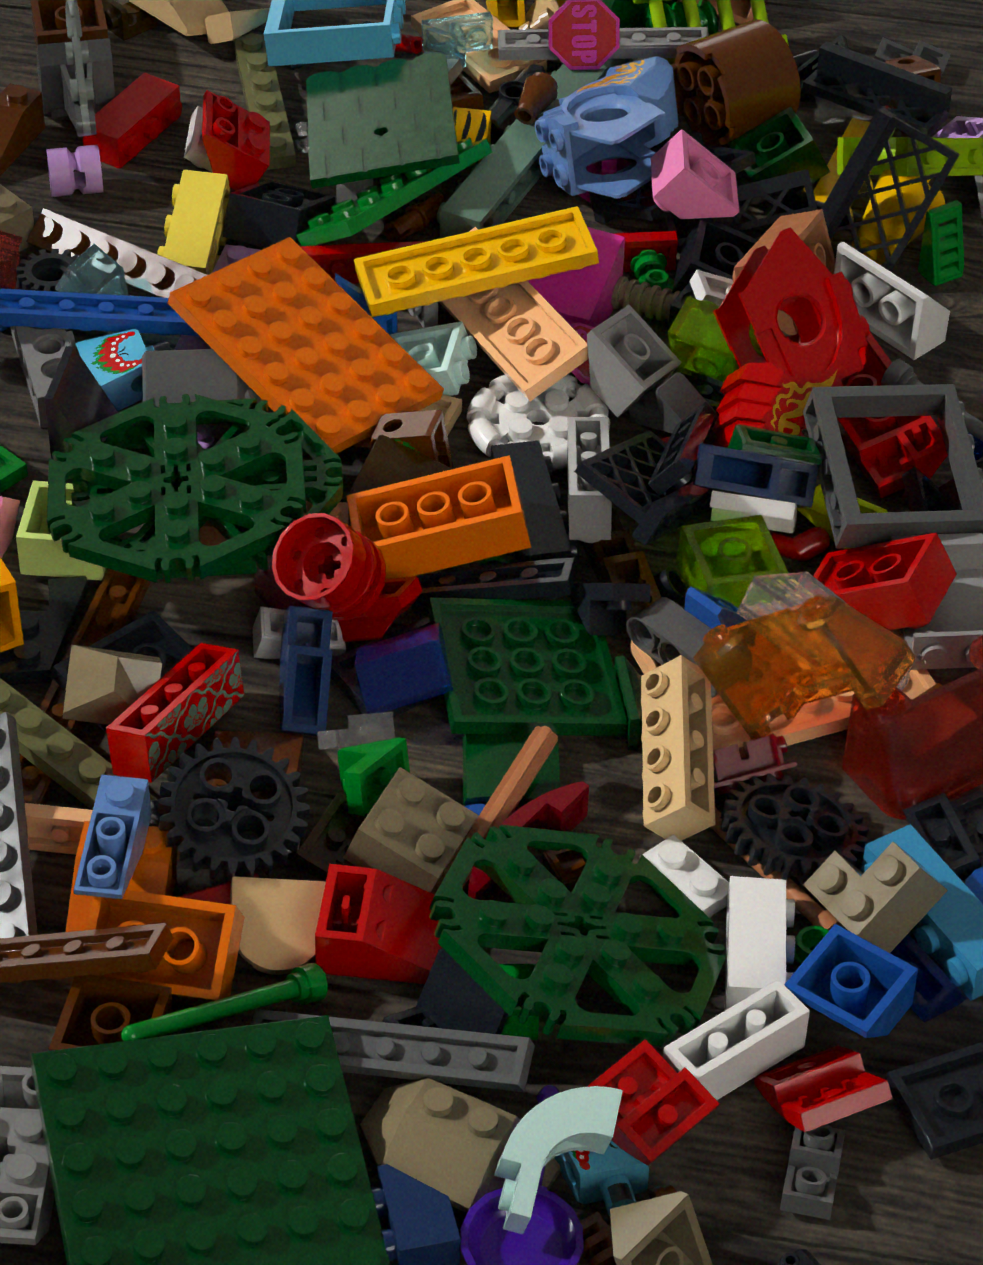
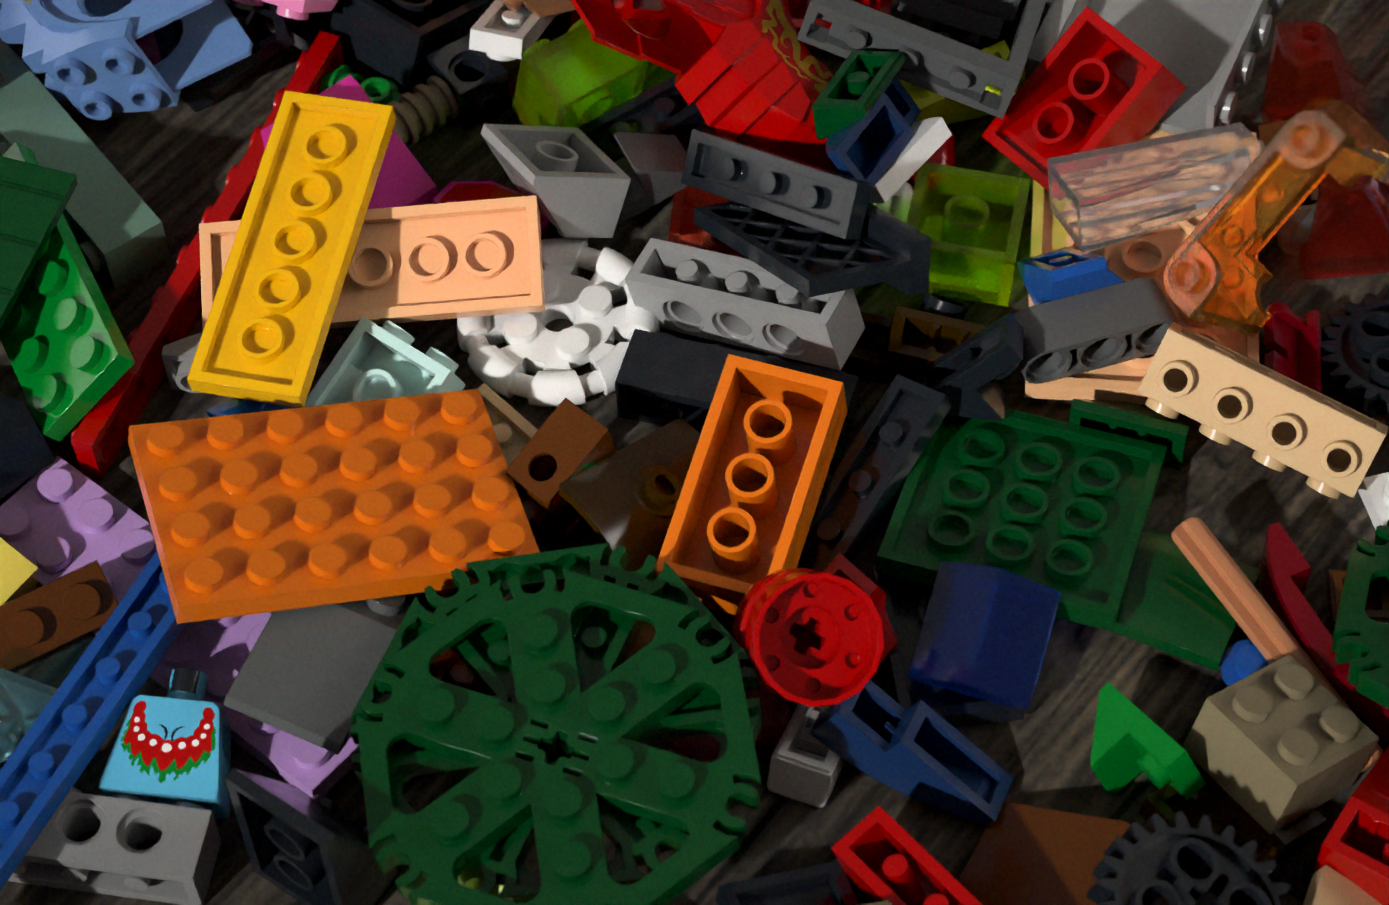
camera: 60 degrees left, 10 degrees up
clear plate [317,712,395,749] -> none

